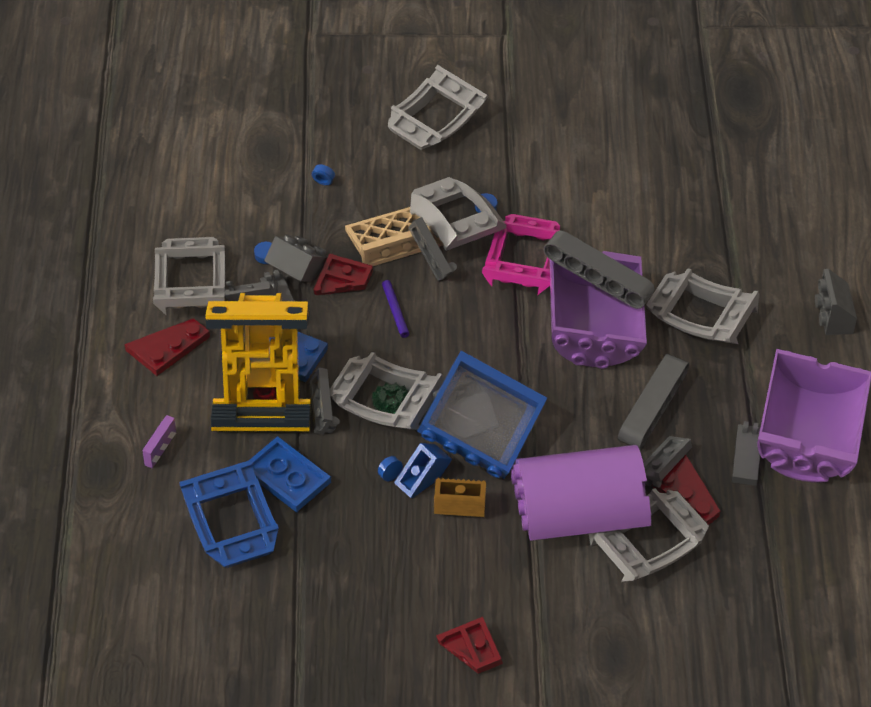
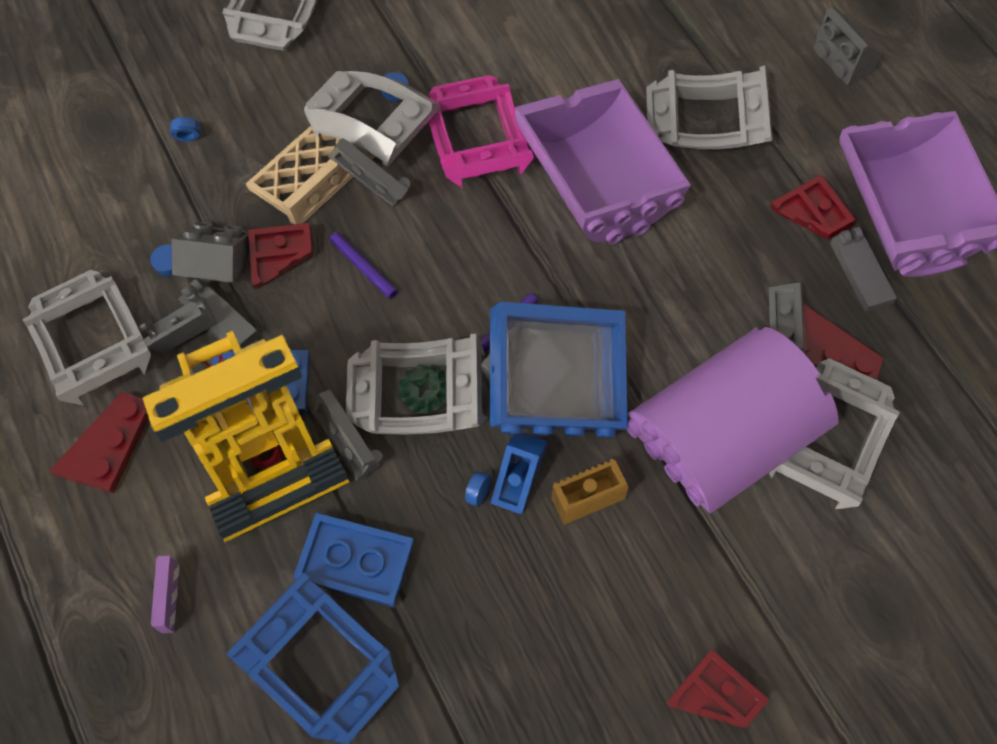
camera: 25 degrees left, 15 degrees up
dark grey beam [544,230,655,309] -> none
dark grey beam [618,354,690,450] -> none
none -> dark red wing [770,175,856,240]

